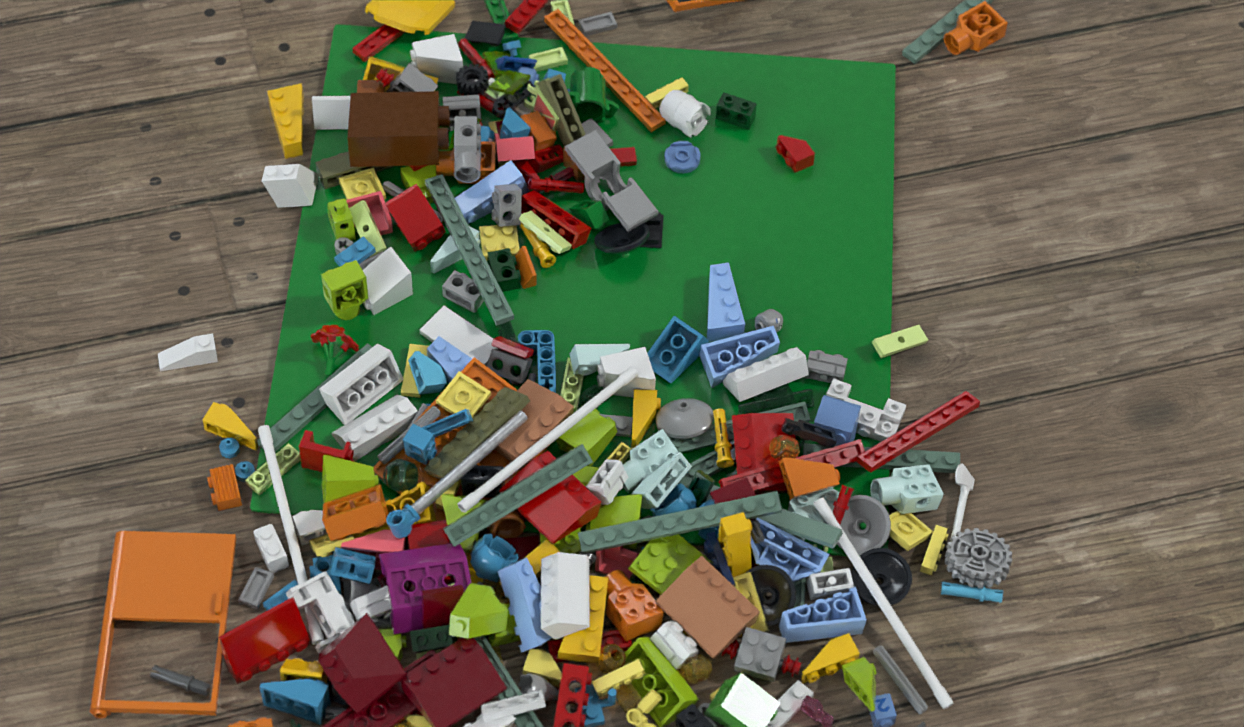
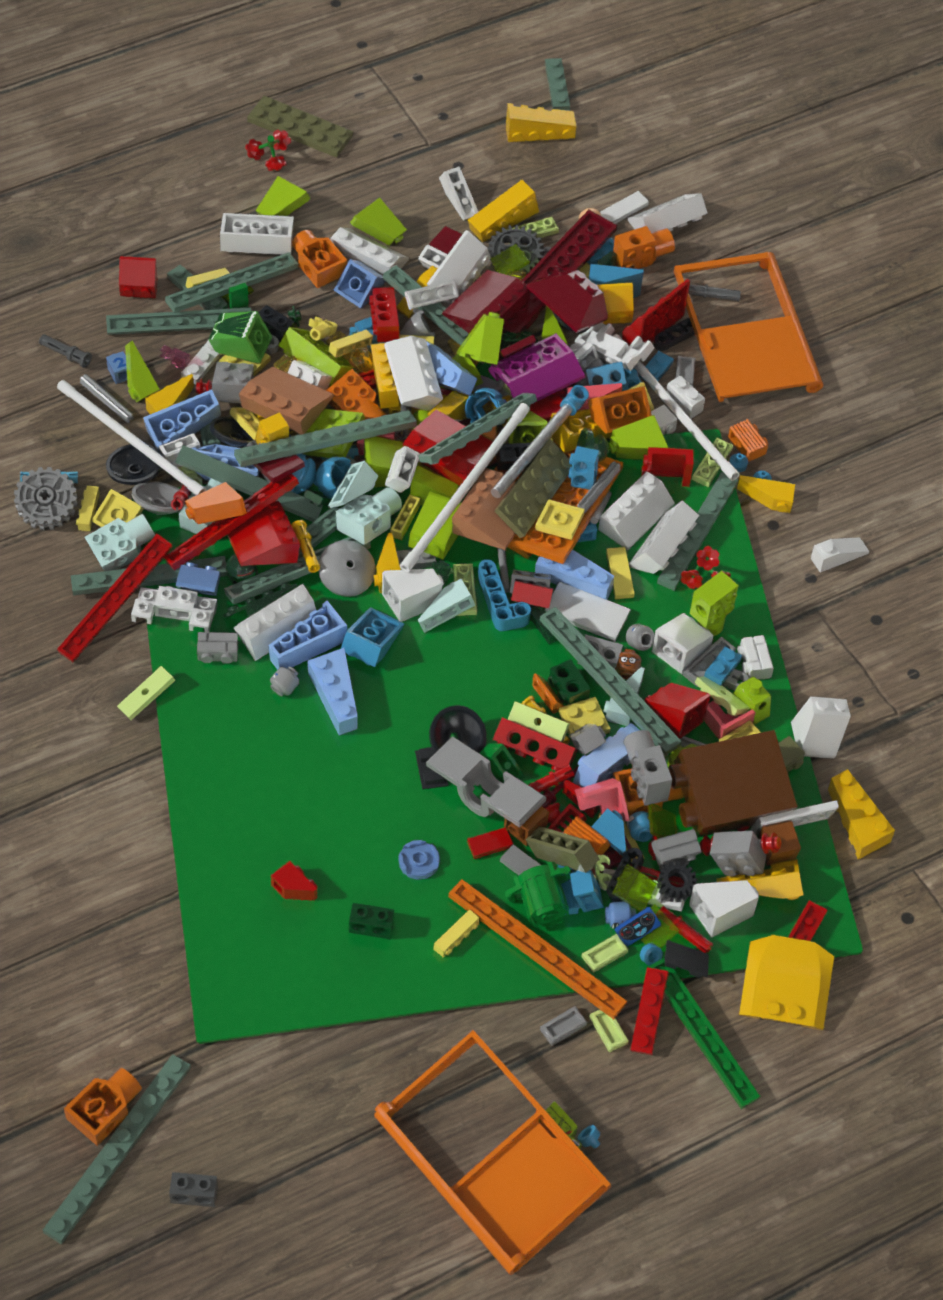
camera: 165 degrees right, 0 degrees up
medium azure slope [408,351,447,395] -> none
dark azure piece [422,409,473,438] -> none
white piece [659,90,711,137] -> none
clear yellow head [769,434,800,461] -> none
black hinge [781,418,837,448] -> none
white piece [951,464,975,537] -> none
none -> red piece [545,803,561,823]
none -> dark orange head [615,649,641,680]
none -> light grey head [626,624,655,651]
none -> white brick [737,635,774,680]

